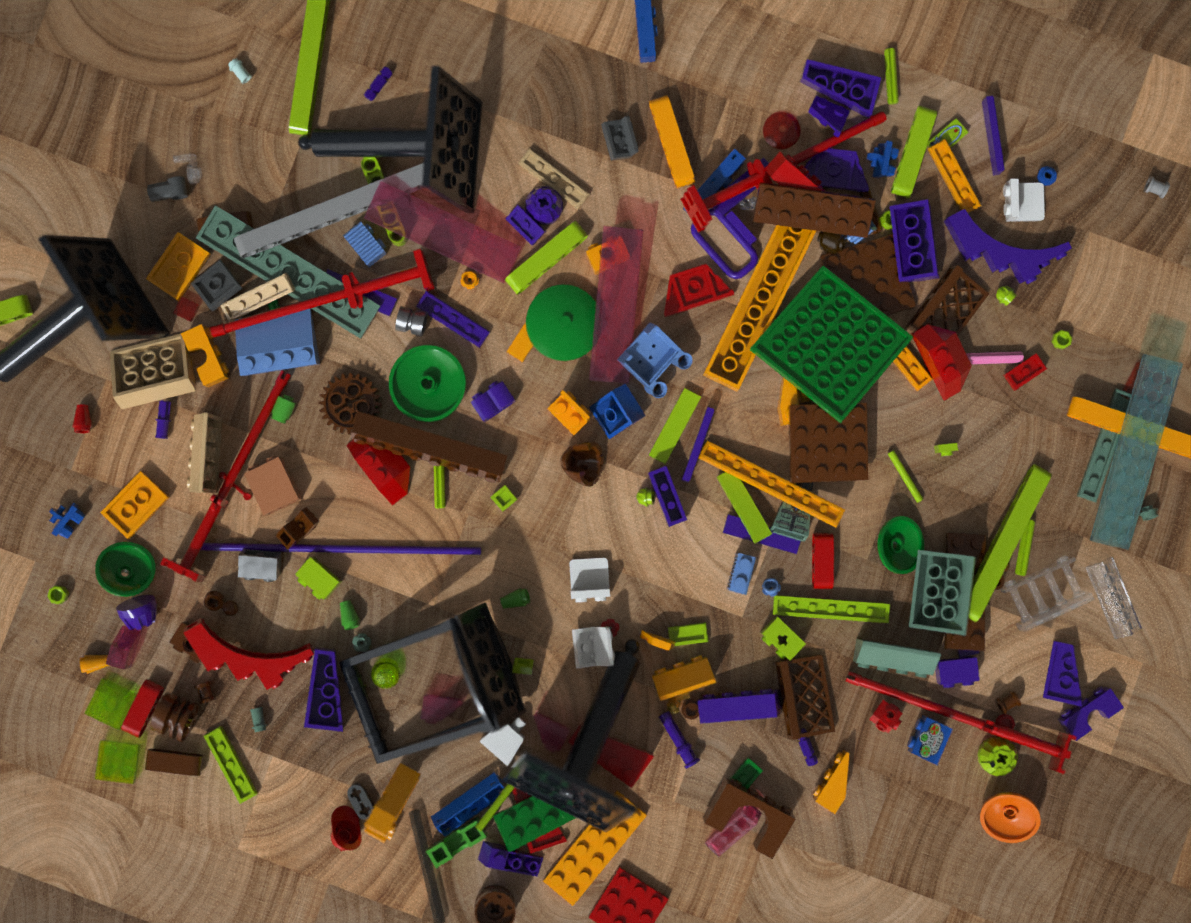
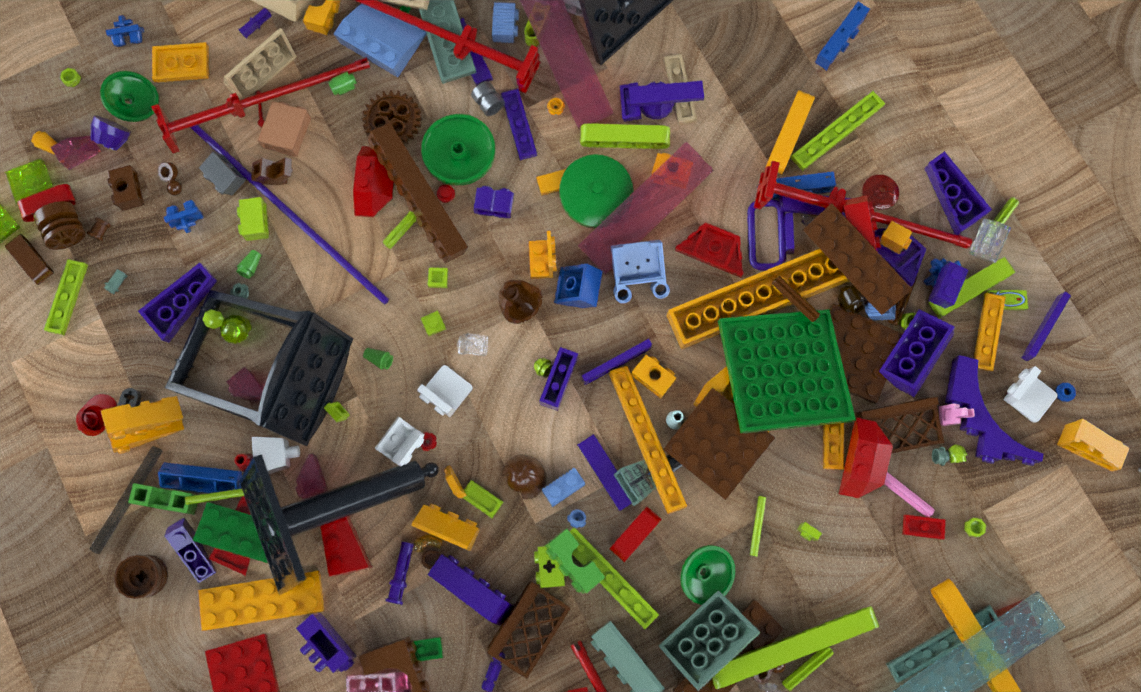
camera: 40 degrees right, 10 degrees down
red arch [183,618,314,690] -> none
dark grey bracket [601,116,638,161] -> none
lime tile [648,388,701,464] -> none
lime tile [717,472,772,544] -> none
dark purple wing [808,96,850,137] -> none
none -> blue hips [164,200,204,233]
none -> lime tile [203,309,224,329]
none -> red cone [234,453,253,472]
none -> dark purple piece [296,613,357,673]
none -> lime plate [421,311,446,336]
none -> red plate [436,185,455,203]
none -> clear bracket [457,333,488,356]
none -> reddish brown hair [502,454,547,500]
none -> bright green arch [545,529,605,594]
none -> dark purple tile [629,81,704,107]
none -> light orange brick [631,355,677,399]
none -> light aqua cone [666,410,685,430]
none -> reddish brown axle [772,276,820,322]
none -> lime plate [791,91,885,171]
none -> light orange brick [880,221,912,255]
none -> dark purple brick [928,262,969,309]
none -> sand green plate [932,446,950,466]
none -> bright pink plate [939,404,975,426]
none -> clear brick [969,218,1011,263]
none -> light orange wedge [1057,419,1129,472]

